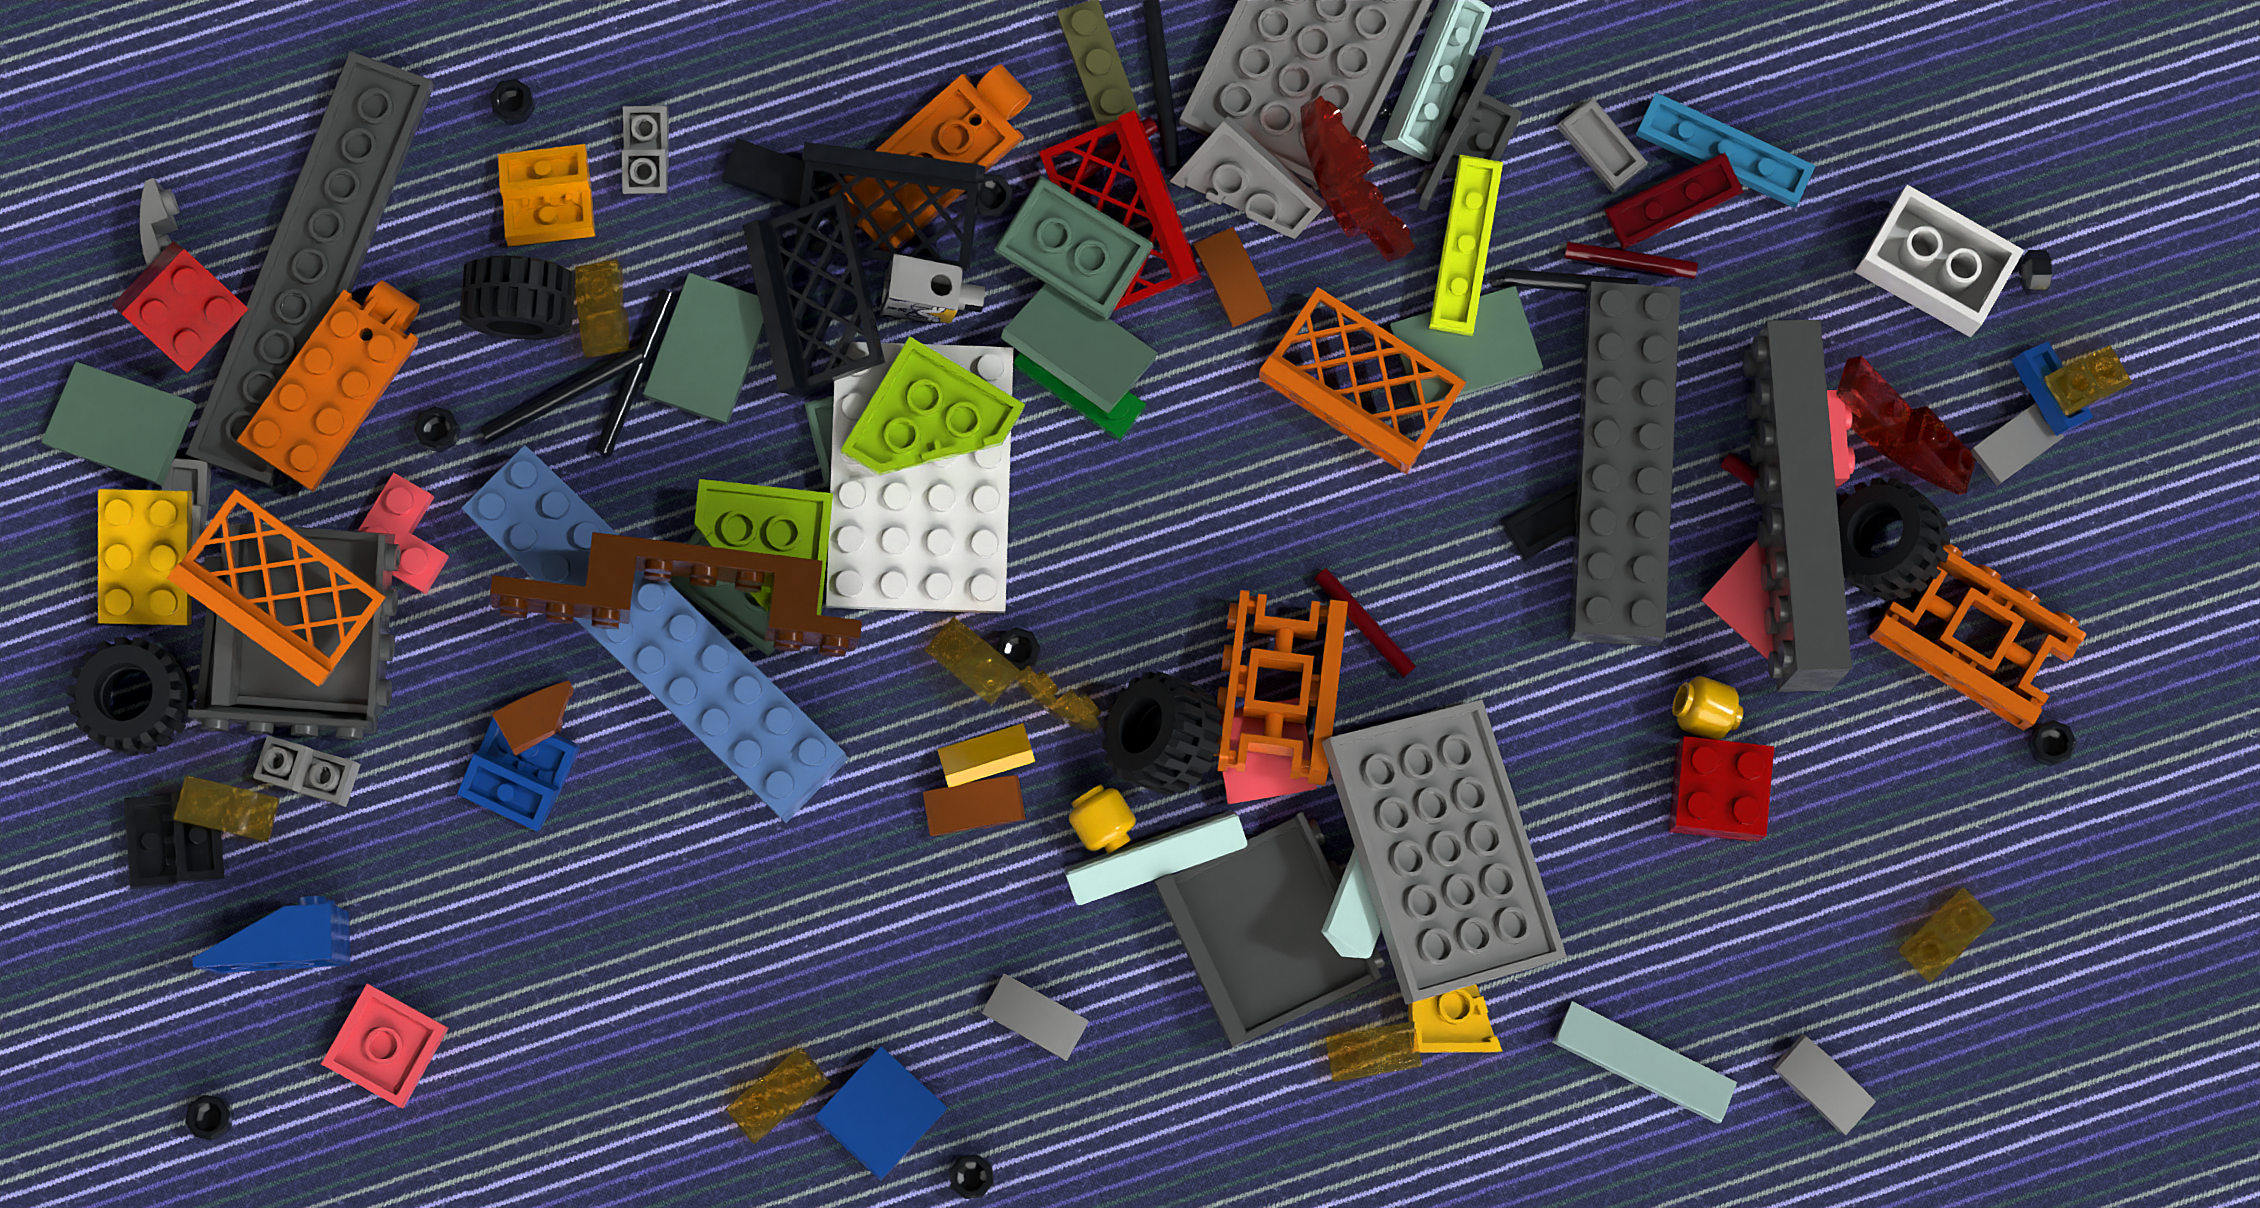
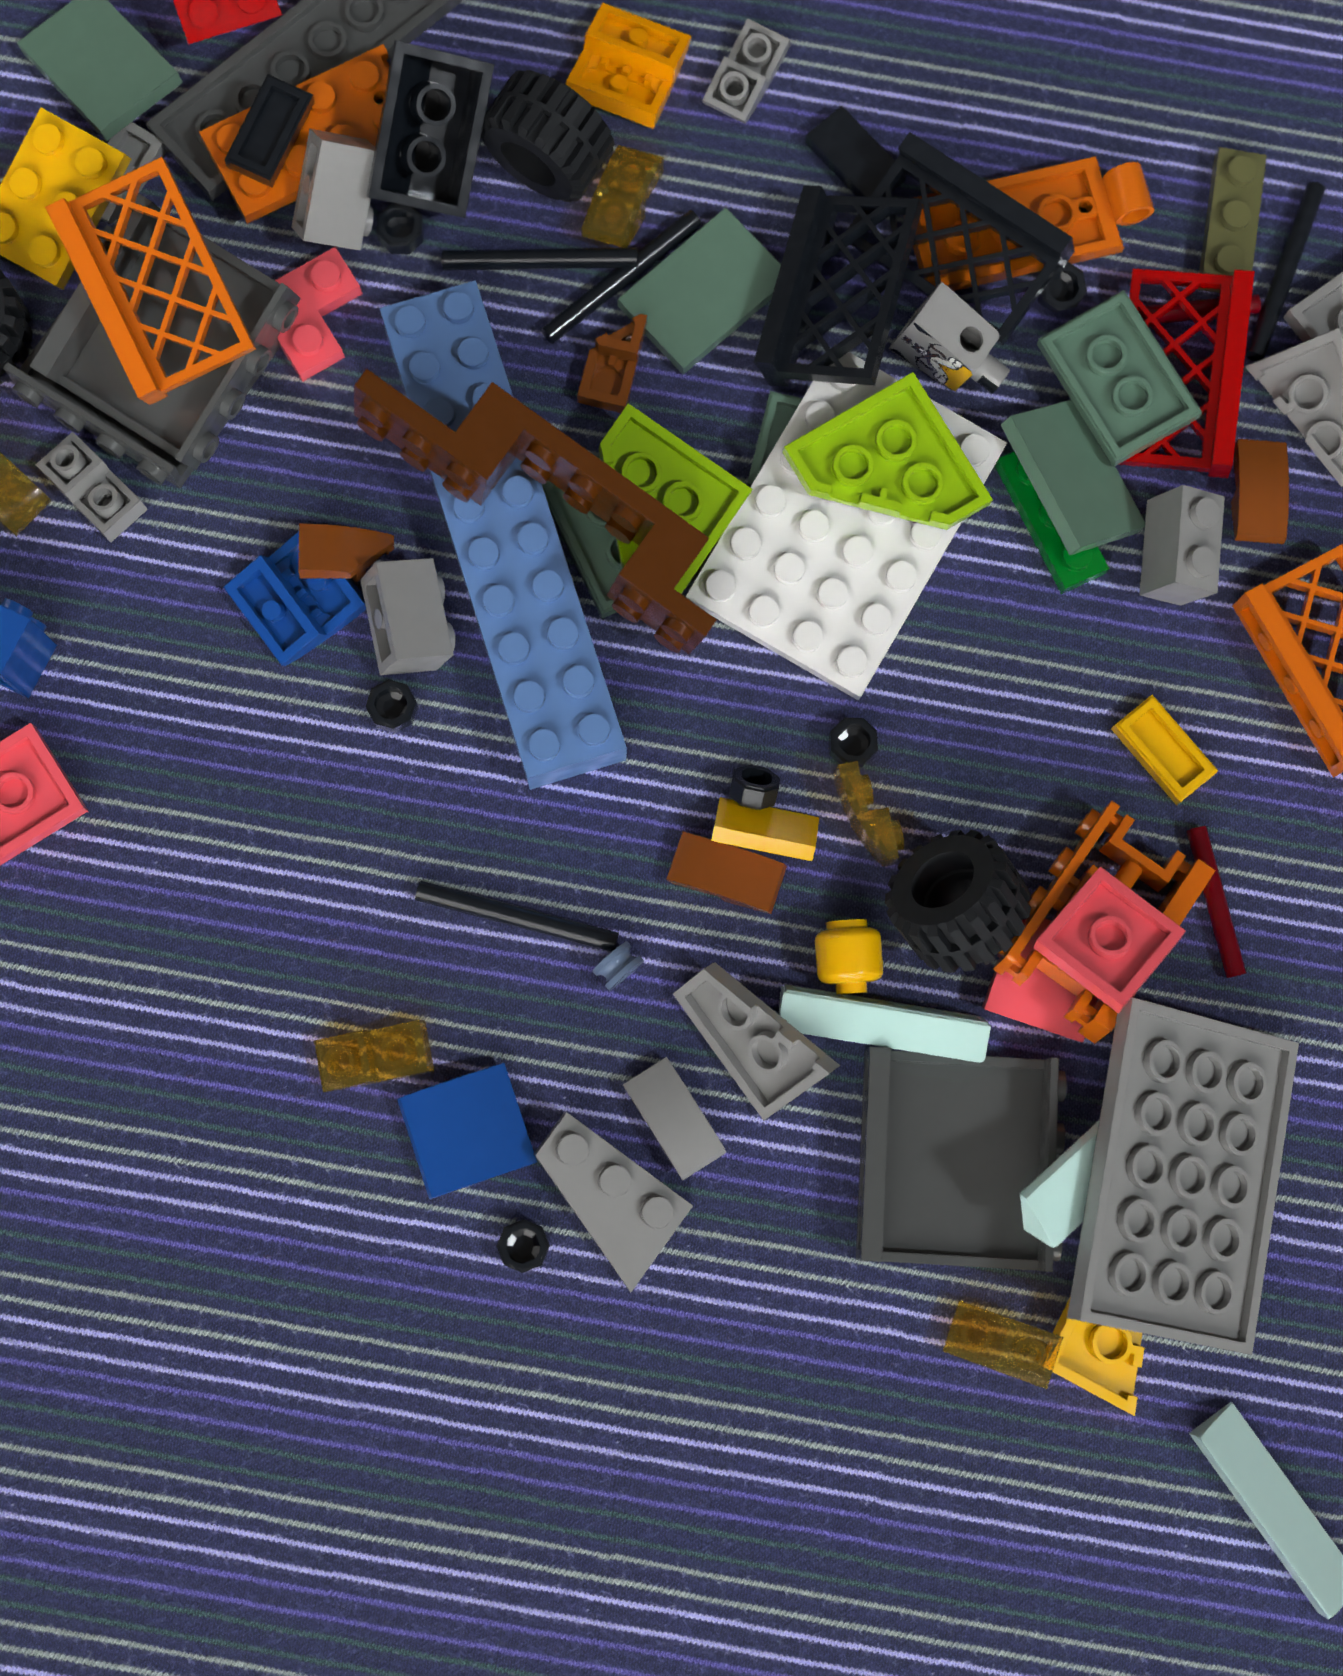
camera: 20 degrees right, 0 degrees up
clear yellow slope [924,616,1020,706] -> none
none -> black tile [225,74,315,188]
none -> light grey brick [292,128,375,251]
none -> light grey brick [360,558,455,676]
none -> black tile [365,679,418,733]
none -> black slope [367,40,495,218]
none -> black bar [415,881,619,952]
none -> light grey wing [534,1111,693,1292]
none -> dark orange slope [577,314,647,413]
none -> sand blue bush [592,941,644,991]
none -> light grey wing [673,962,840,1121]
none -> black tile [729,765,780,810]
none -> coral plate [1033,866,1186,1014]
none -> yellow tile [1111,694,1218,805]
none -> light grey brick [1139,485,1225,606]

